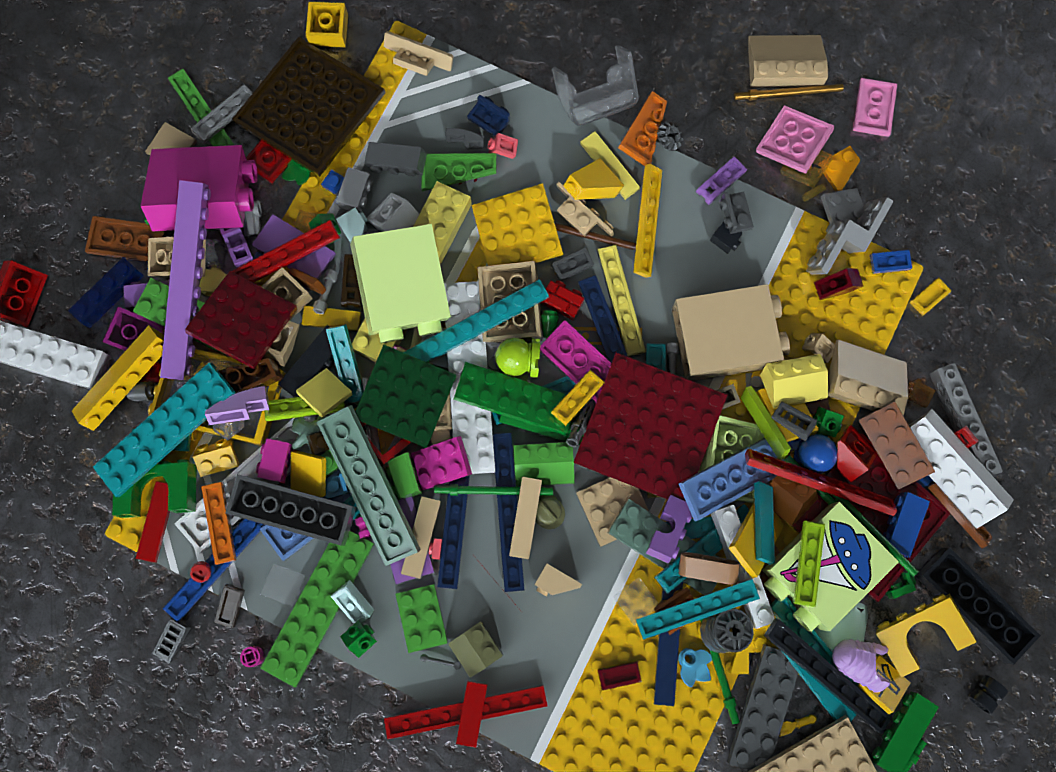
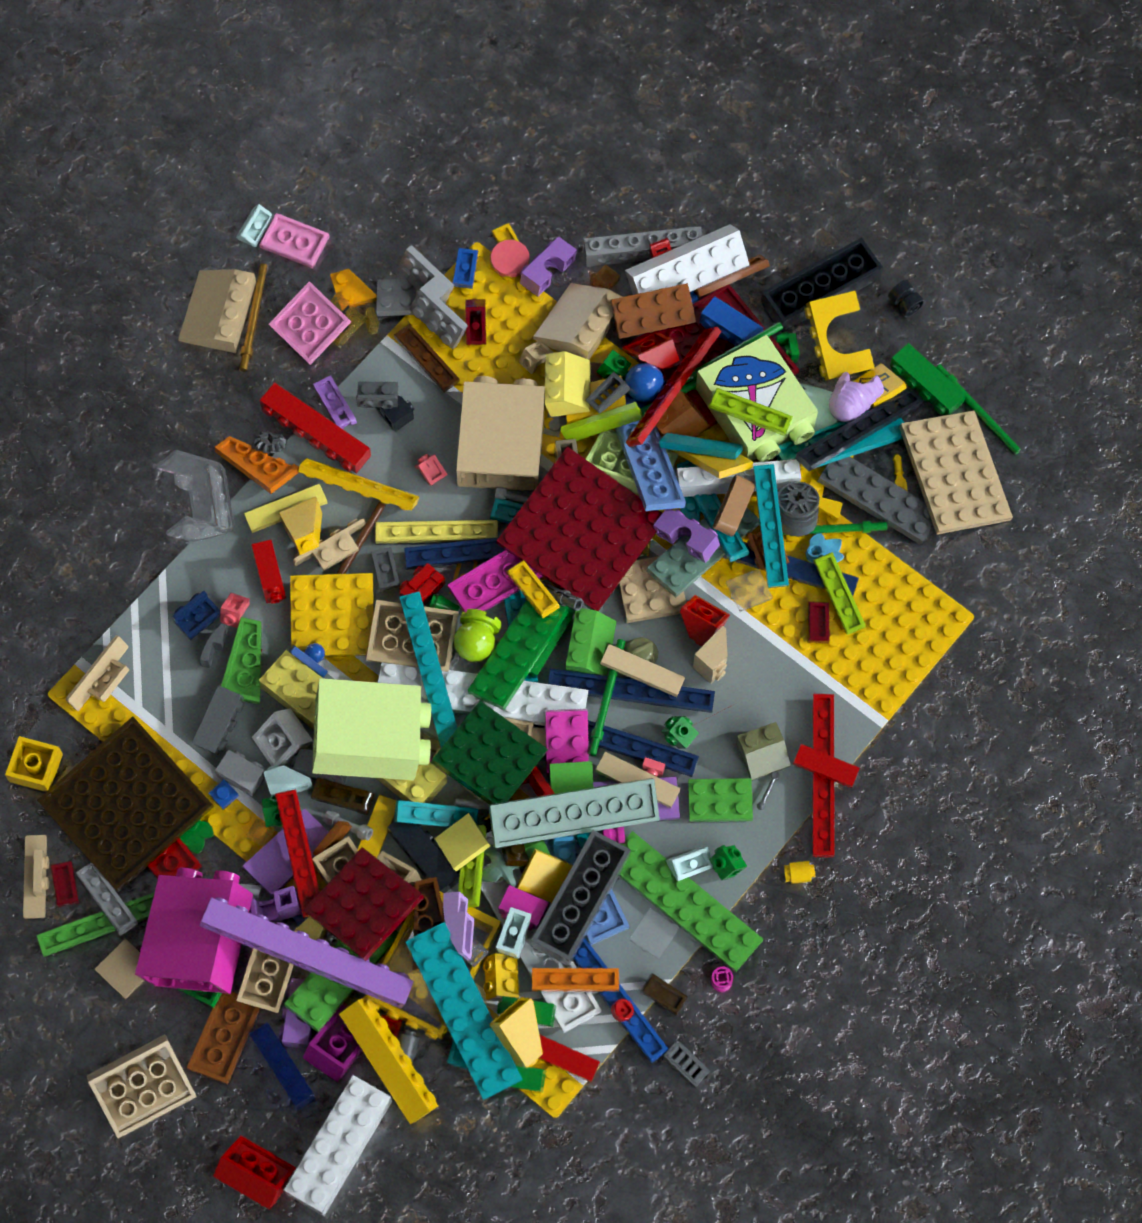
camera: 80 degrees left, 10 degrees down
none -> tan bracket [23,835,49,919]
none -> dark red tile [50,861,79,907]
none -> tan slope [87,1035,197,1138]
none -> light aqua slope [236,204,275,247]
none -> red window [251,539,286,604]
none -> red brick [260,382,371,474]
none -> blue tile [289,643,328,677]
none -> reddish brown tile [394,323,460,393]
none -> coral bracket [415,454,448,486]
none -> yellow slope [489,997,543,1068]
none -> coral tile [491,240,530,277]
none -> light aqua slope [496,907,531,959]
none -> medium lavender arch [520,237,577,297]
none -> green brick [661,716,699,749]
none -> red slope [680,595,730,646]
none -> yellow brick [784,861,815,884]
none -> lime tile [813,552,866,635]

